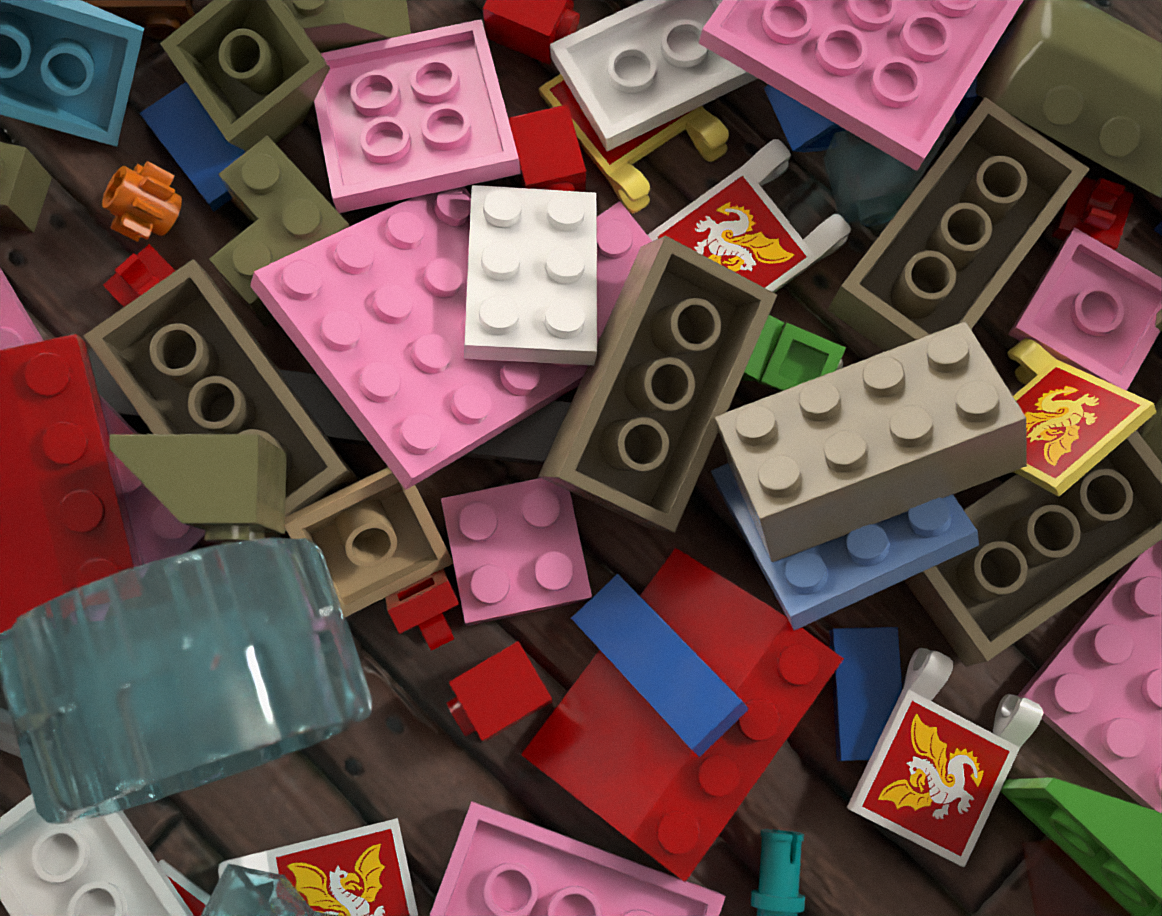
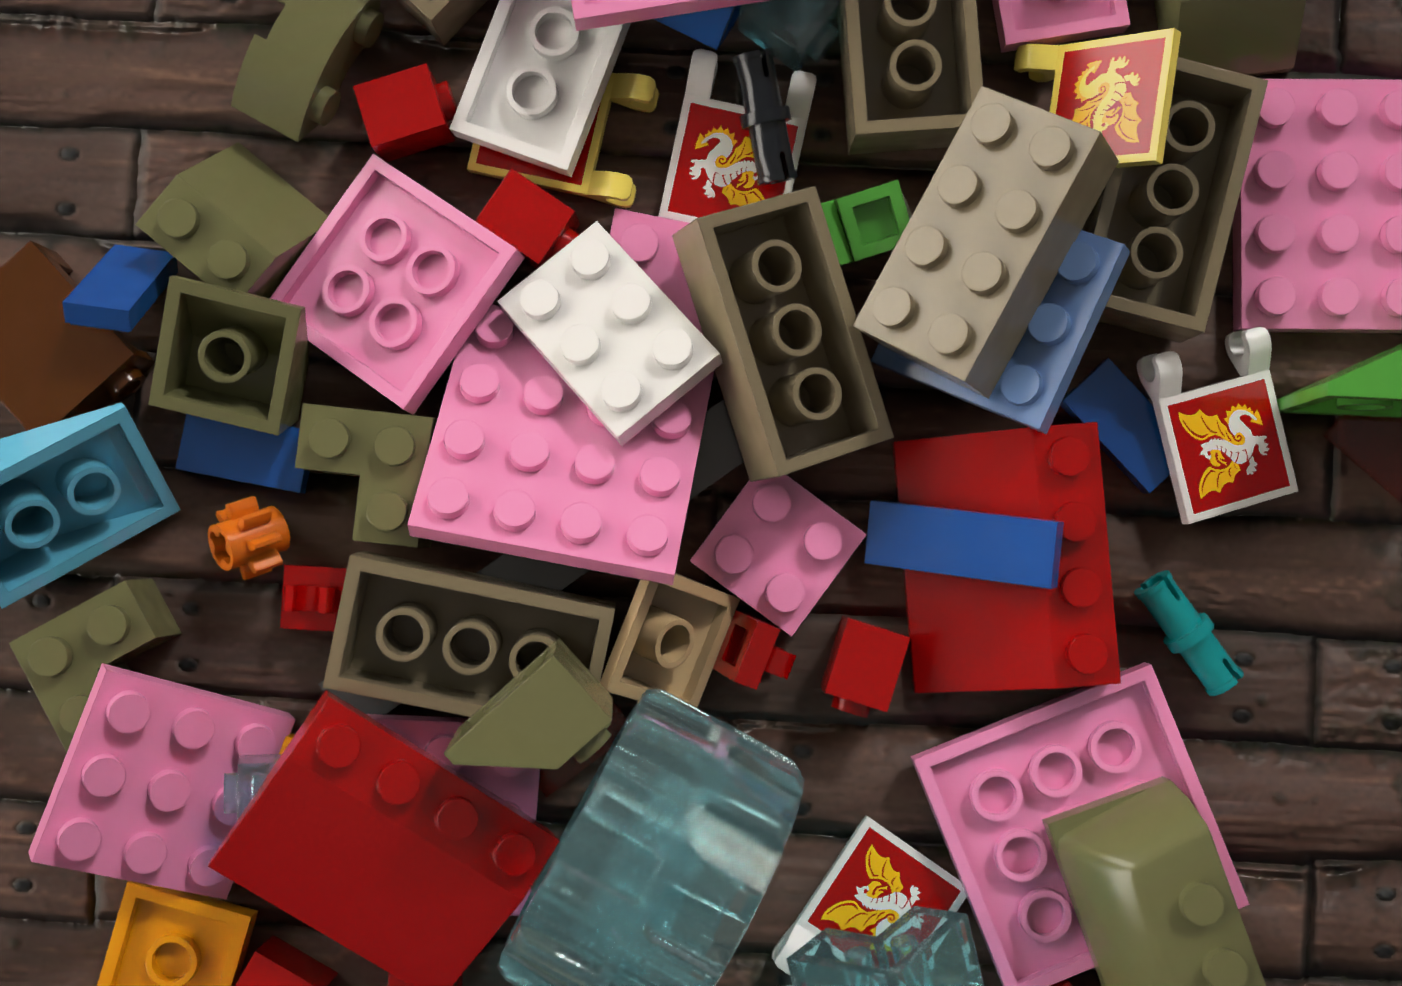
camera: 40 degrees left, 10 degrees up
none -> black pin [733,48,798,186]

